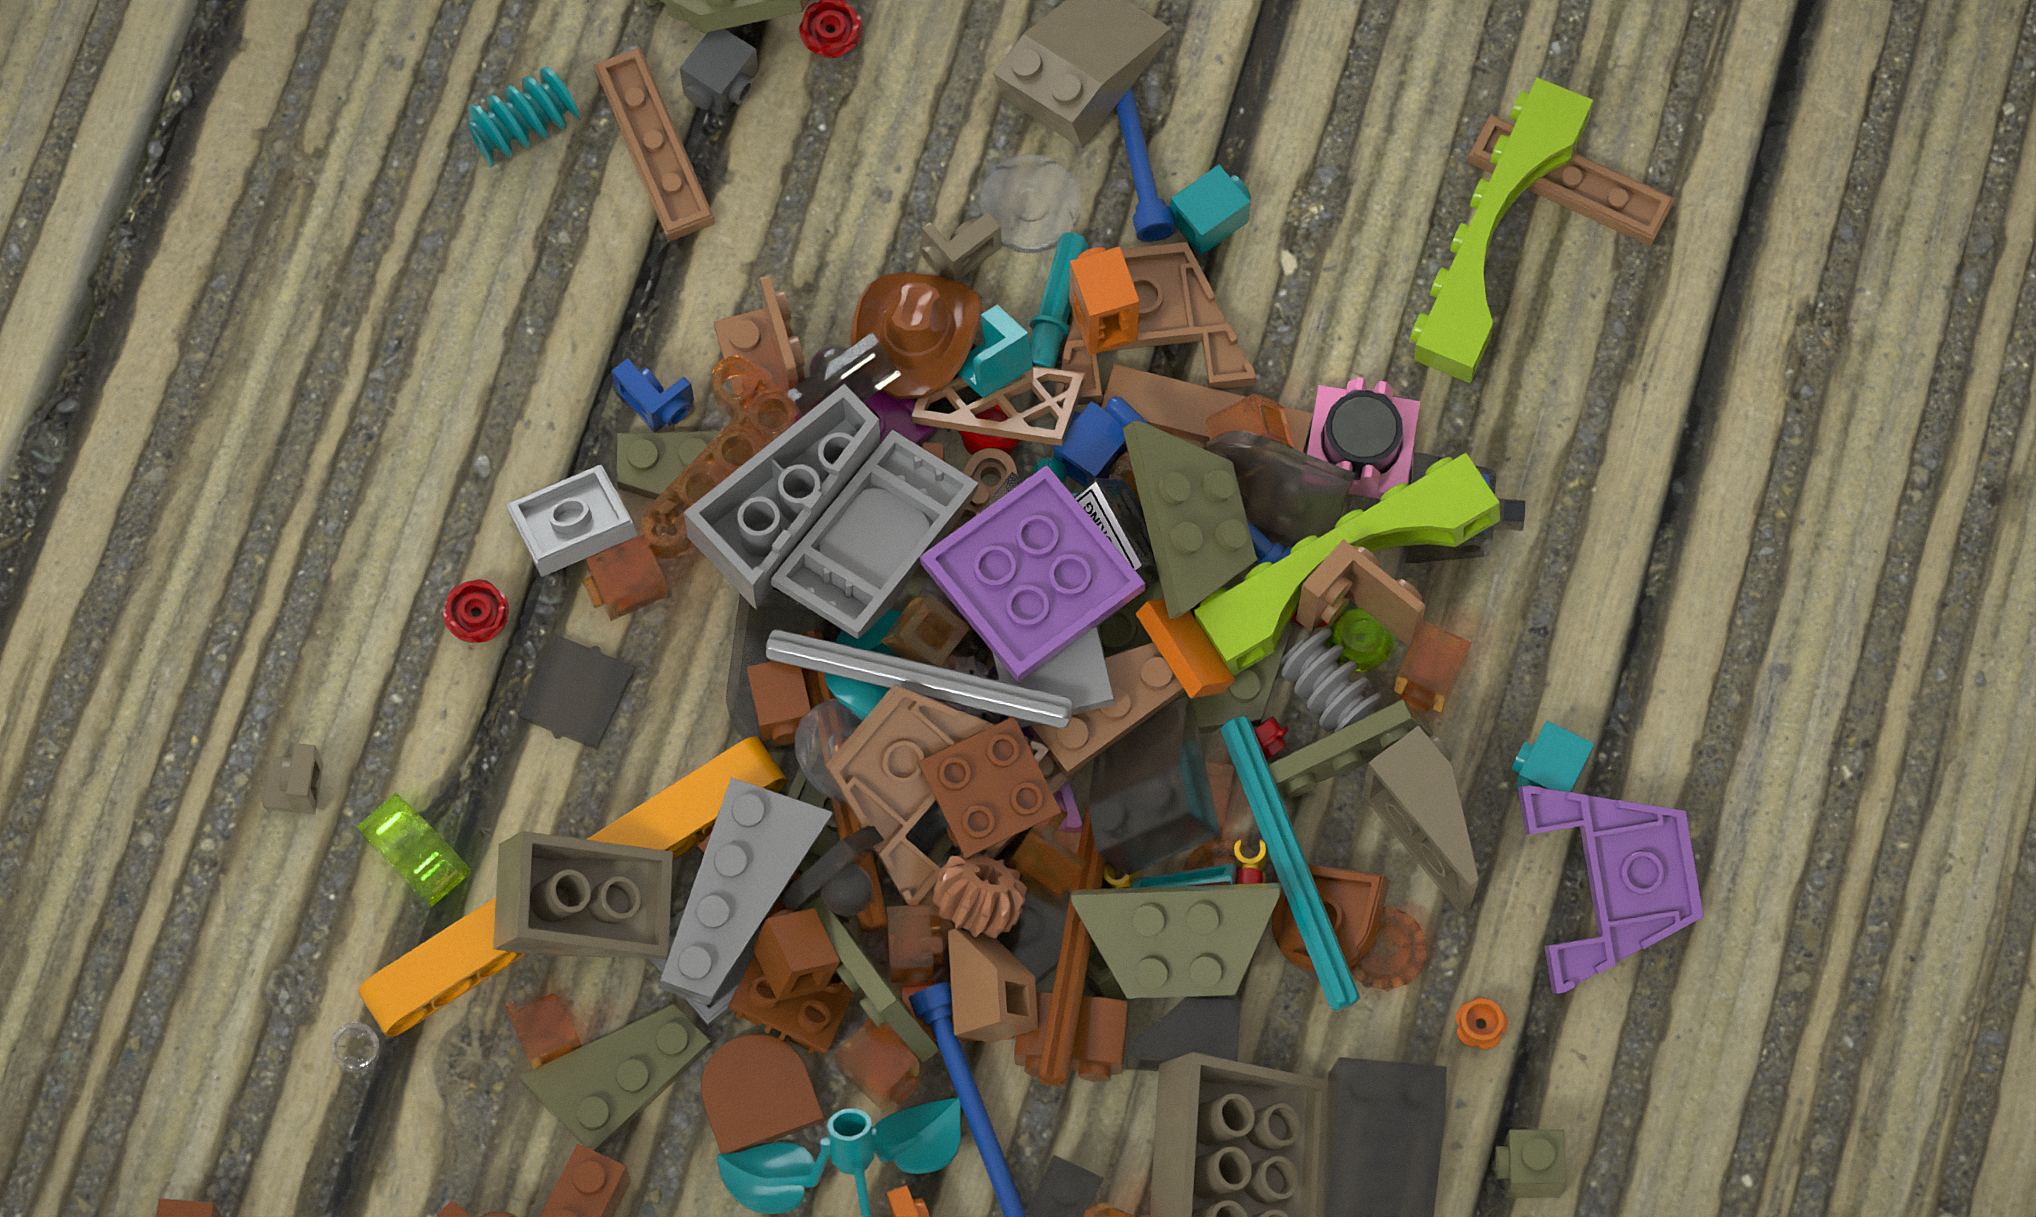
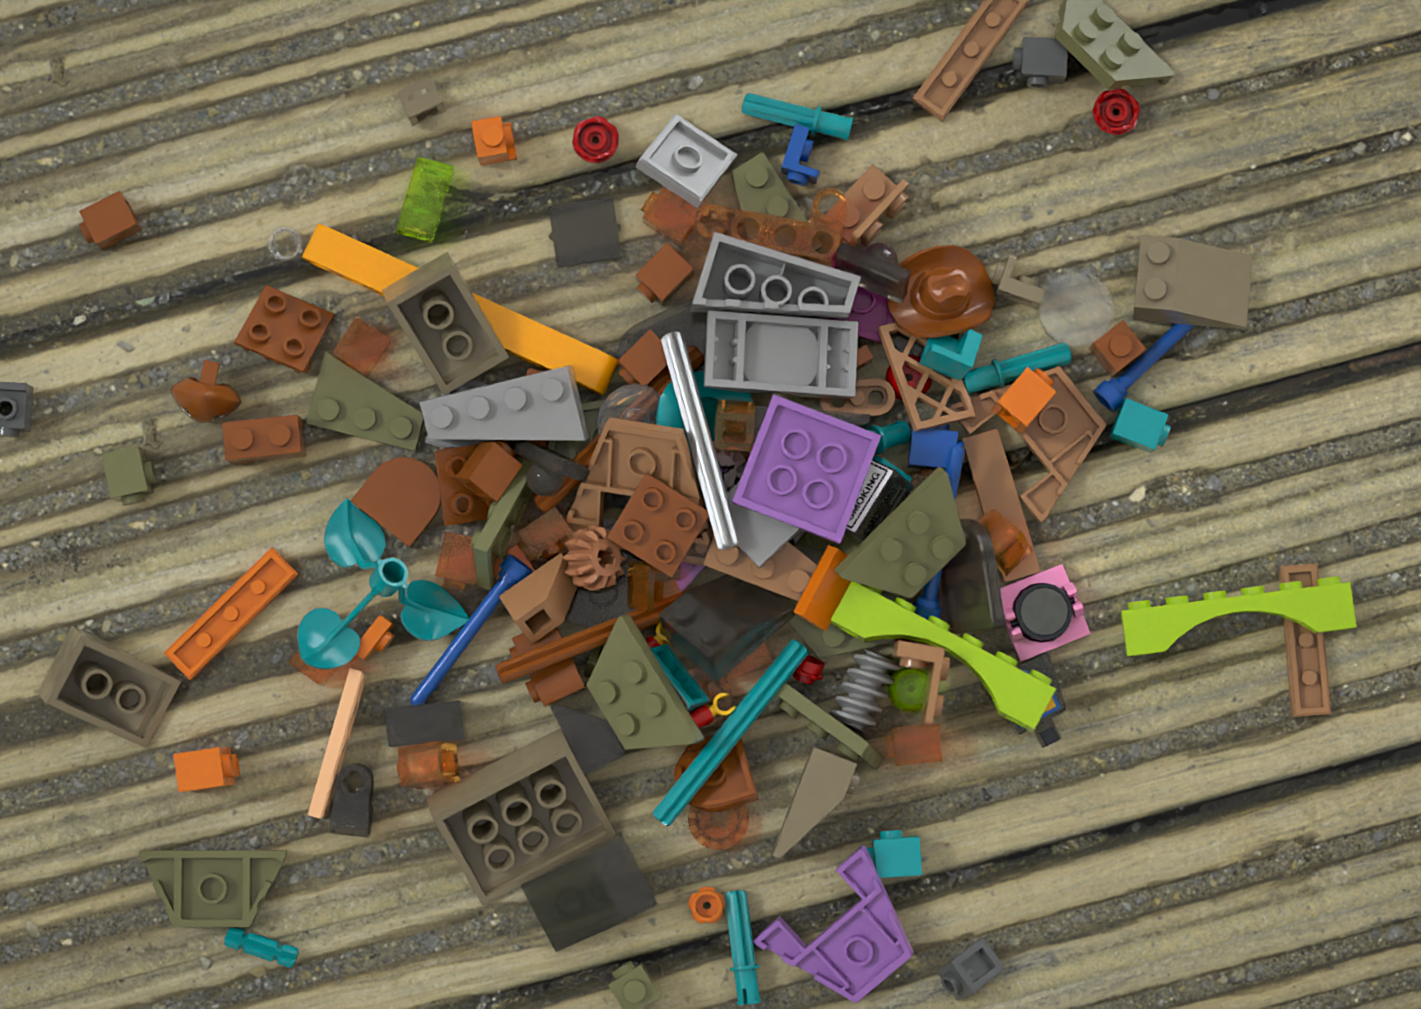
camera: 60 degrees right, 15 degrees up
none -> dark orange hinge [234,285,334,374]
none -> orange brick [471,116,517,166]
none -> dark orange brick [635,243,694,306]
none -> teal axle [725,890,761,1005]
none -> teal axle [742,93,854,141]
none -> dark grey bracket [936,937,1005,1001]
none -> dark orange brick [1089,320,1147,378]

